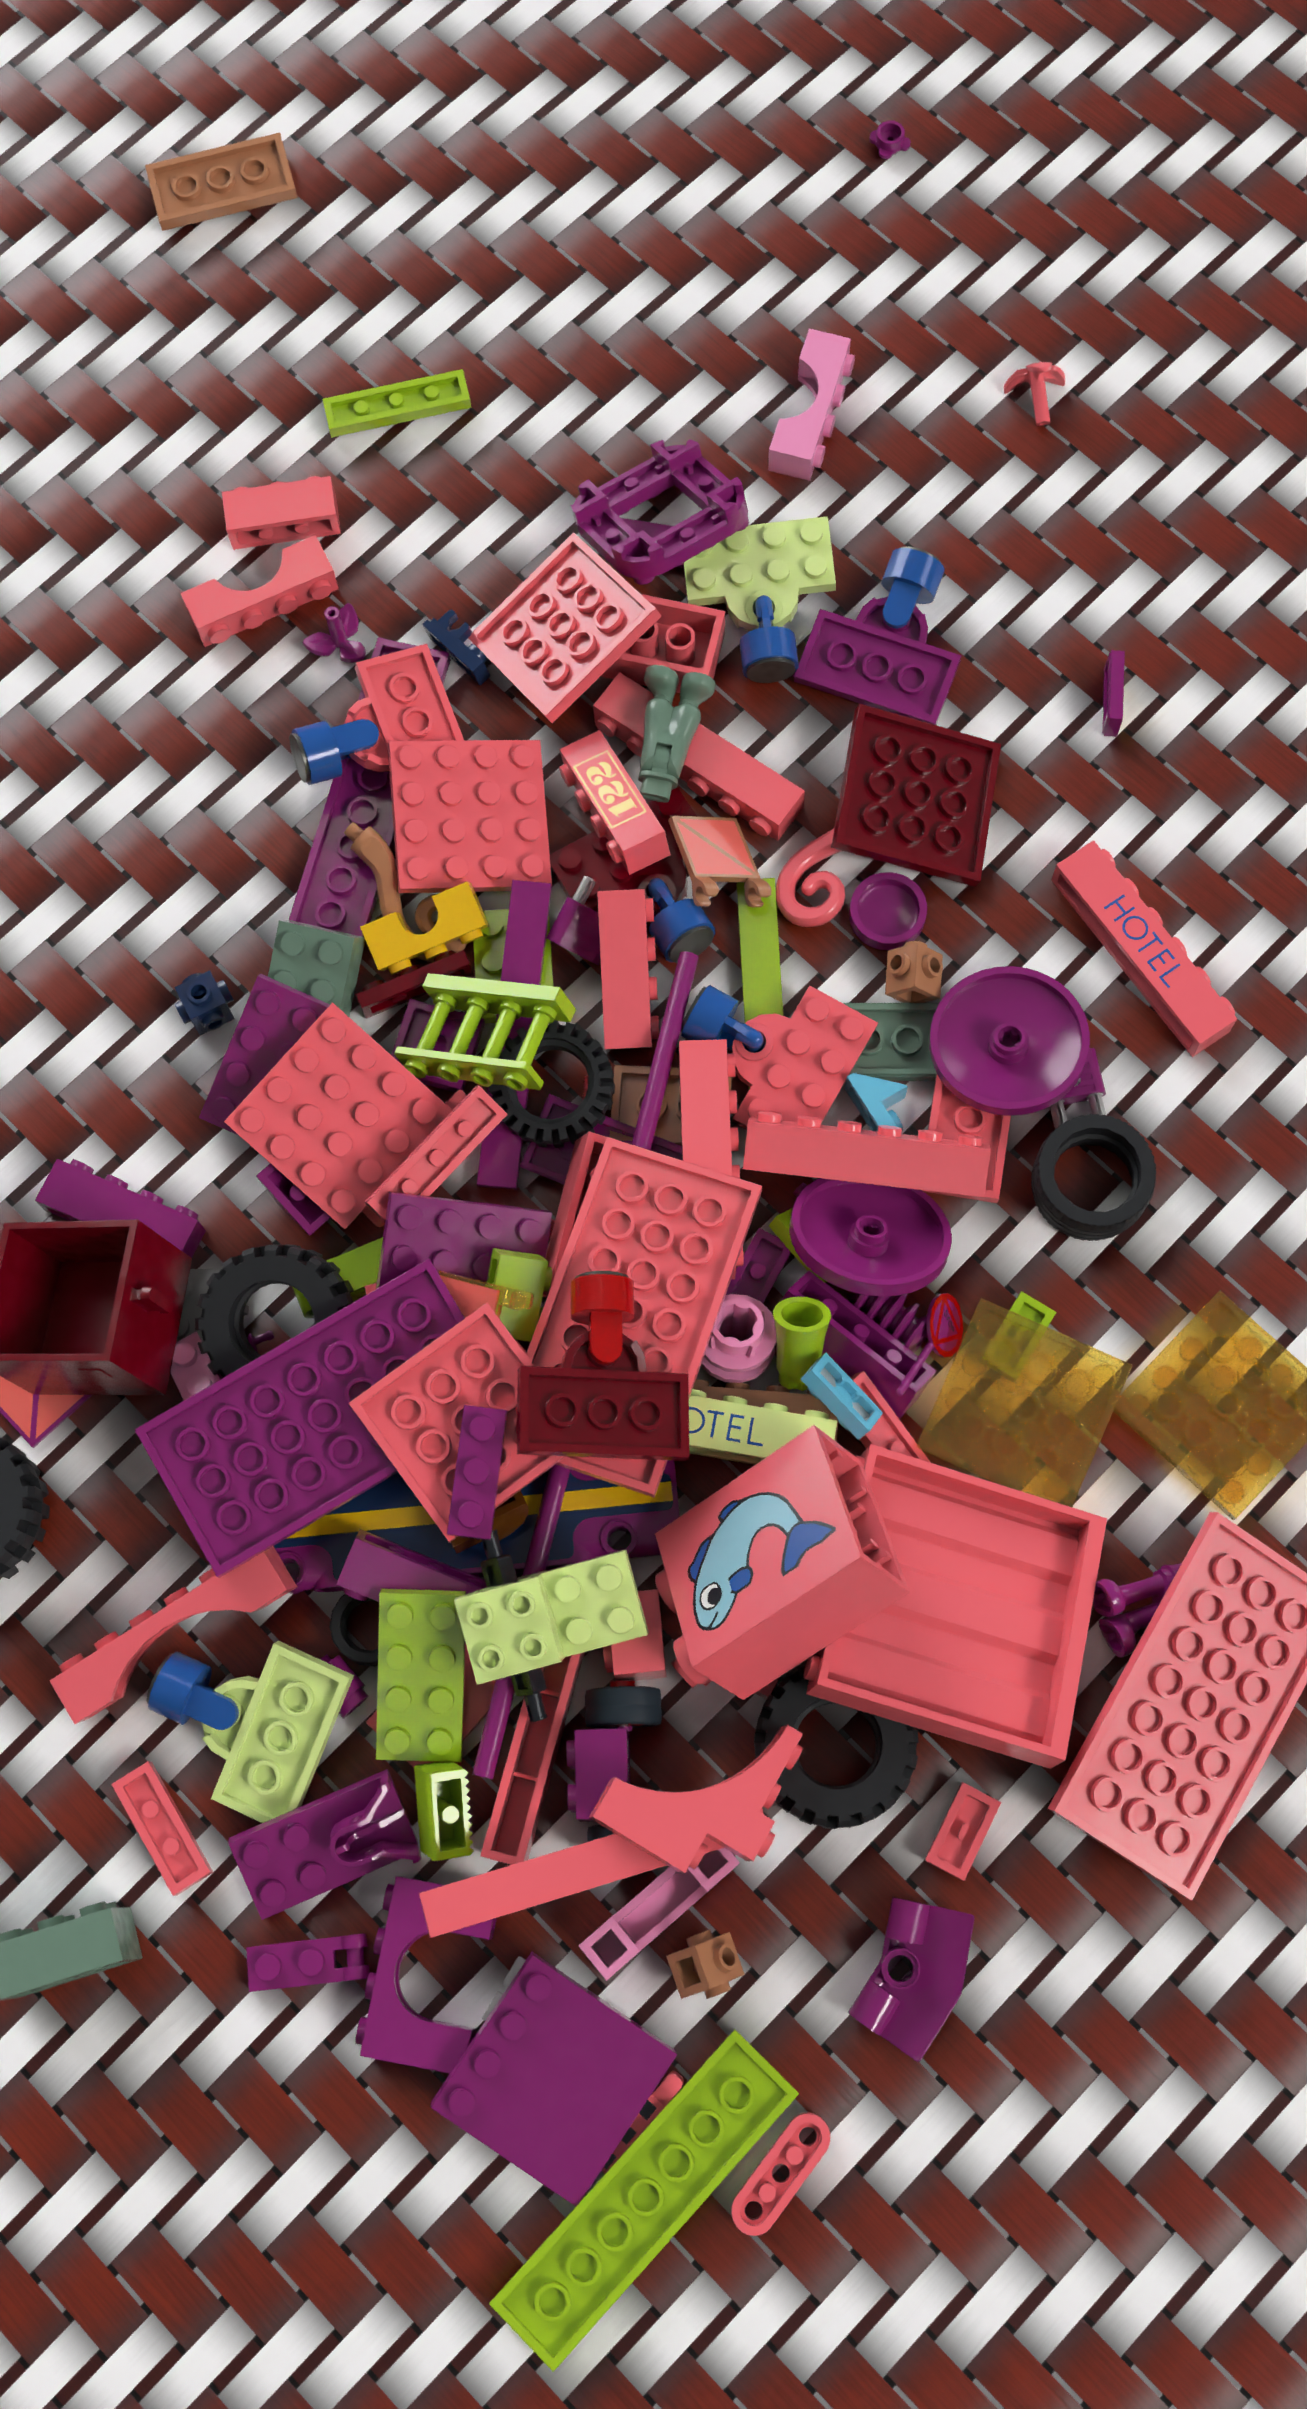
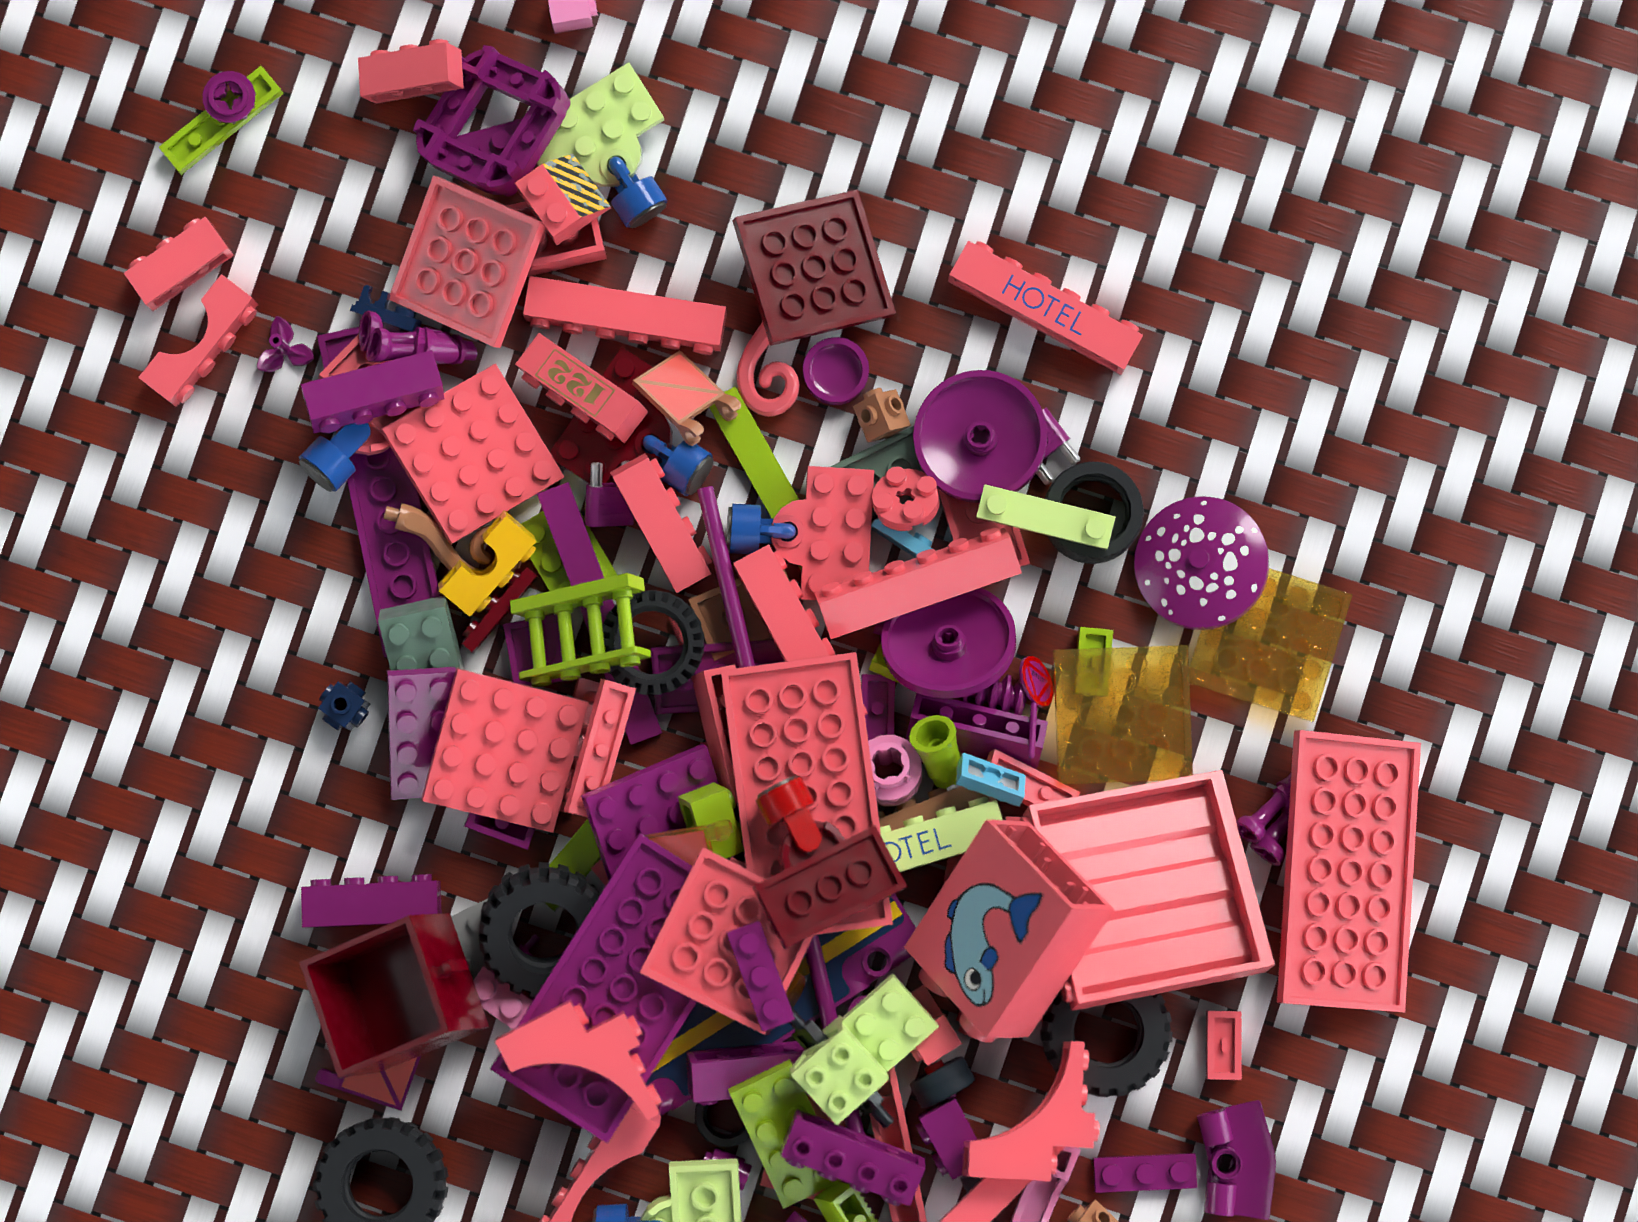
camera: 30 degrees left, 10 degrees up
sand green piece [638,665,716,803] -> none
magenta plate [794,546,961,725] -> none
magenta tile [1102,650,1125,737] -> none
none -> magenta gear [203,71,256,124]
none -> magenta brick [301,350,445,434]
none -> coral brick [358,39,464,104]
none -> magenta piece [359,311,477,365]
none -> coral arch [495,999,662,1120]
none -> slope [515,153,611,246]
none -> magenta brick [781,1109,925,1206]
none -> coral plate [872,466,940,531]
none -> yellowish green plate [976,484,1116,550]
none -> magenta plate [1093,1153,1198,1193]
none -> magenta dish [1134,496,1269,630]

